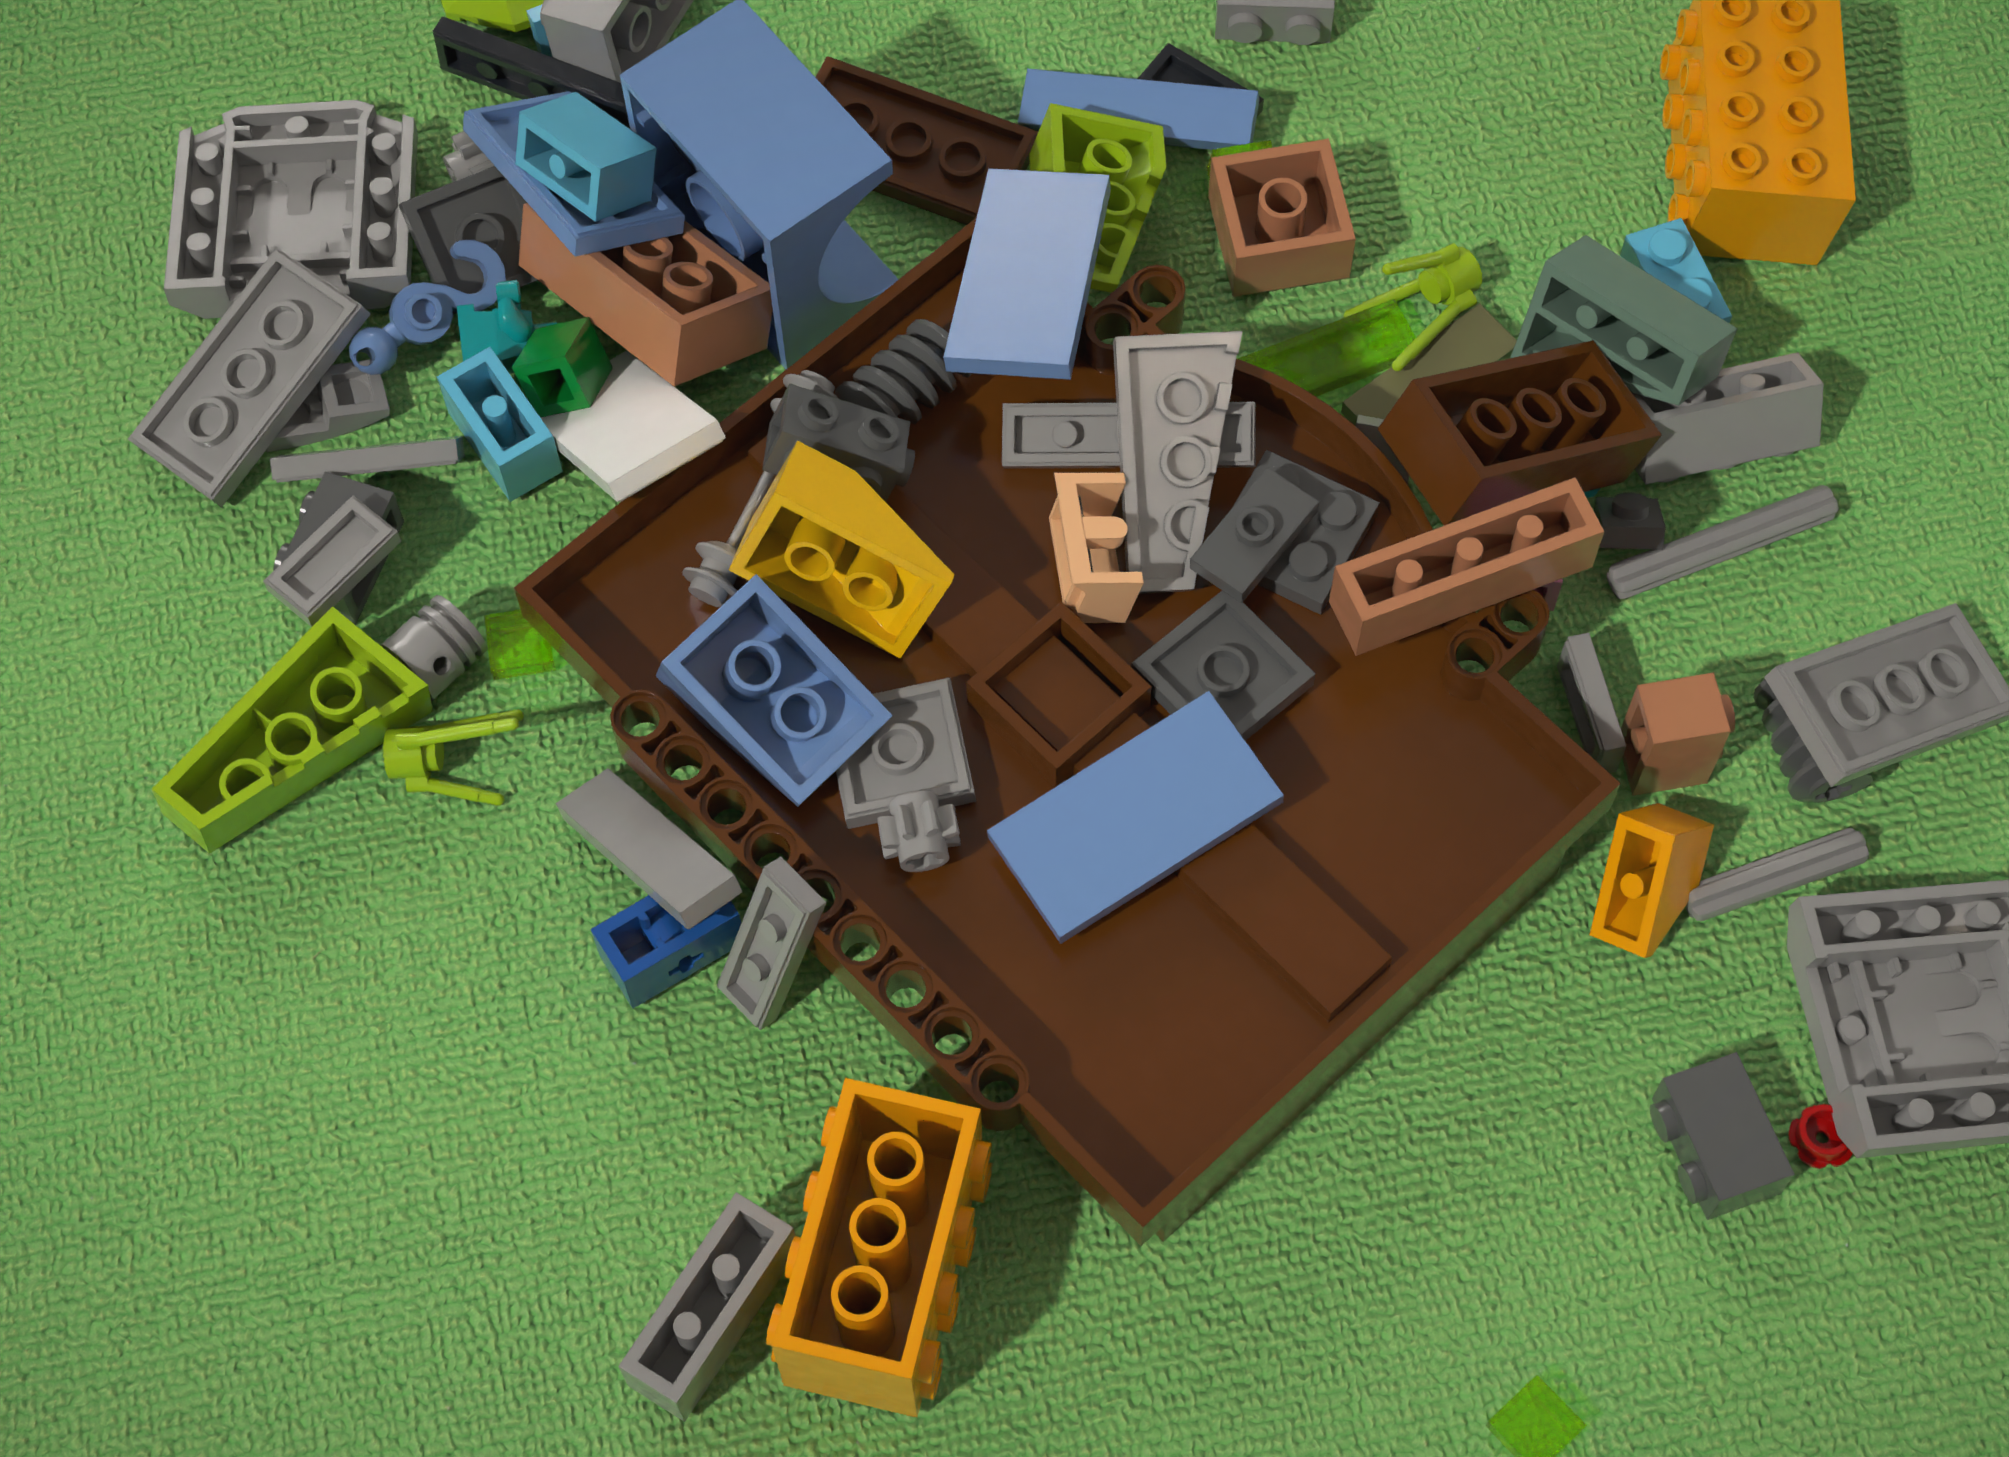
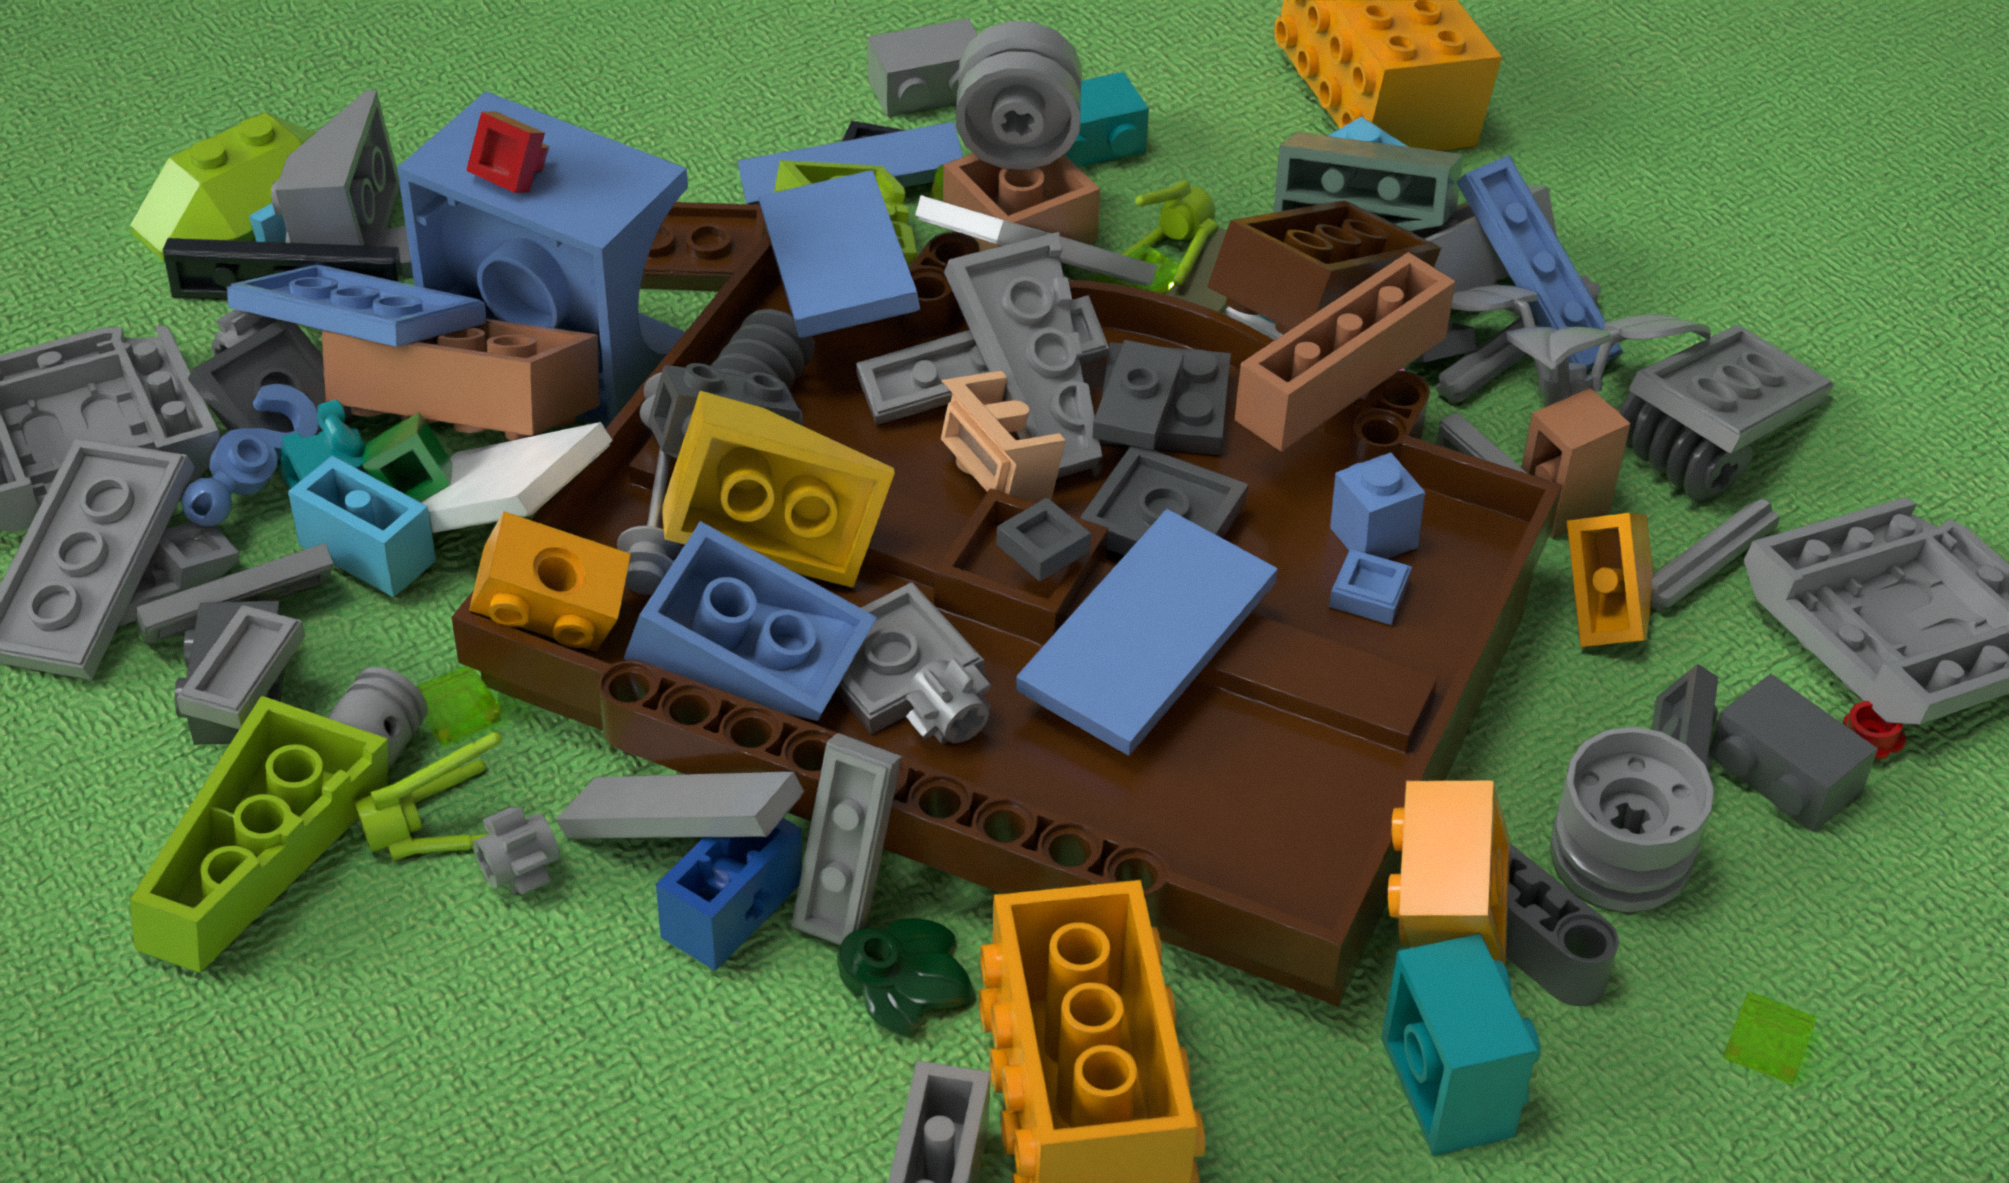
camera: 25 degrees left, 20 degrees down
medium azure brick [515,91,657,222] -> none
none -> red tile [466,111,550,193]
none -> light orange brick [469,511,631,652]
none -> light grey gear [473,806,560,895]
none -> dark green plate [837,918,974,1039]
none -> white tile [915,196,1157,286]
none -> light grey wheel [956,21,1082,170]
none -> dark grey plate [996,497,1091,581]
none -> teal brick [1064,72,1149,167]
none -> medium blue tile [1329,549,1412,625]
none -> medium blue brick [1330,452,1425,559]
none -> teal brick [1381,933,1540,1156]
none -> light orange brick [1388,780,1510,967]
none -> light grey plant [1451,285,1711,408]
none -> medium blue tile [1456,155,1624,373]
none -> dark grey beam [1506,843,1619,1006]
none -> light grey wheel [1549,726,1714,913]
none -> dark grey plate [1651,664,1719,770]

